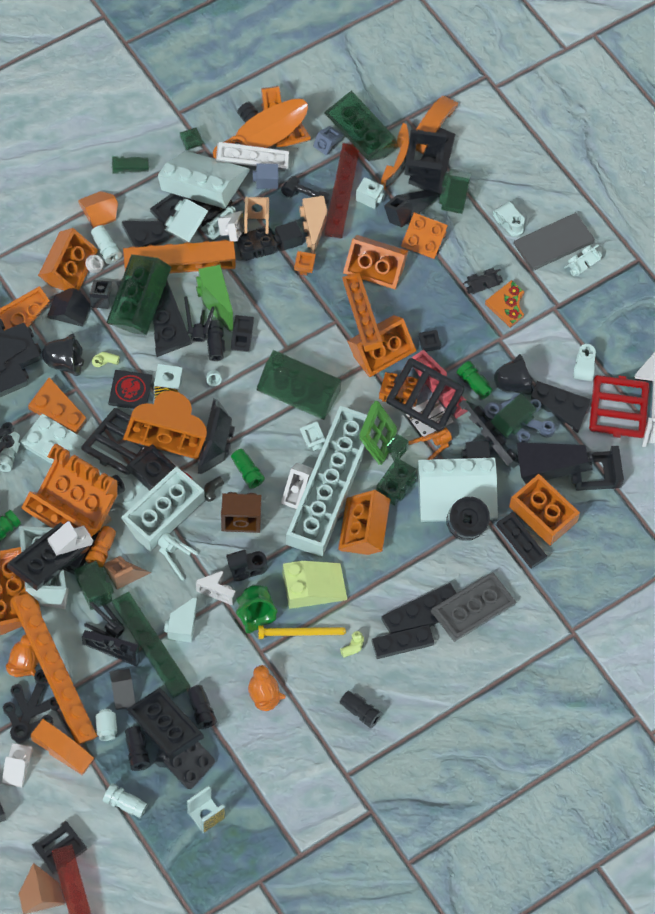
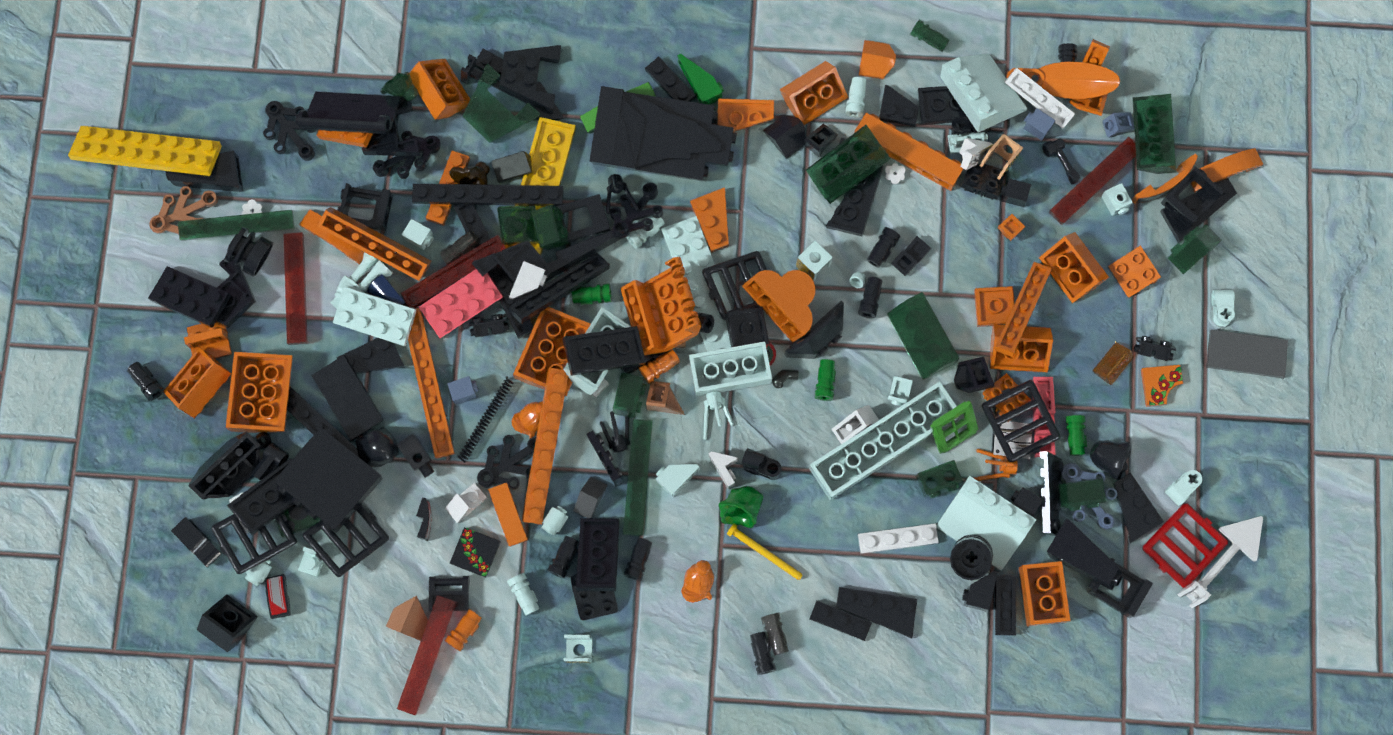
camera: 45 degrees right, 15 degrees up
black piece [42,333,84,376] -> none
white slope [48,521,93,555] -> none
white plate [86,255,104,273] -> none
yellowish green arm [92,352,120,367] -> none
tile [108,370,153,409] -> none
light aqua slope [165,199,208,242] -> none
clear green plate [180,127,203,150] -> none
black plant [184,296,215,342] -> none
bright green slope [196,265,233,331] -> none
reddish brown brick [221,492,262,533] -> none
yellowish green slope [282,561,347,609] -> none
light nougat slope [299,196,327,254] -> none
orange slope [338,490,390,555] -> none
yellowish green arm [340,631,364,658] -> none
black slope [384,190,439,228] -> none
clear green slope [387,433,408,462] -> none
black plate [418,330,441,352] -> none
dark grey tile [431,572,516,642] -> none
light aqua hinge [564,245,602,276] -> none
none -> orange axle [444,609,482,652]
none -> black tile [449,527,501,578]
none -> clear smoke axle [761,612,789,656]
none -> black axle [858,277,883,318]
none -> white plate [858,524,939,554]
none -> white plant [885,163,906,184]
none -> black slope [954,356,994,393]
none -> black slope [962,571,998,612]
none -> orange tile [974,286,1014,327]
none -> clear orange slope [1093,342,1134,385]

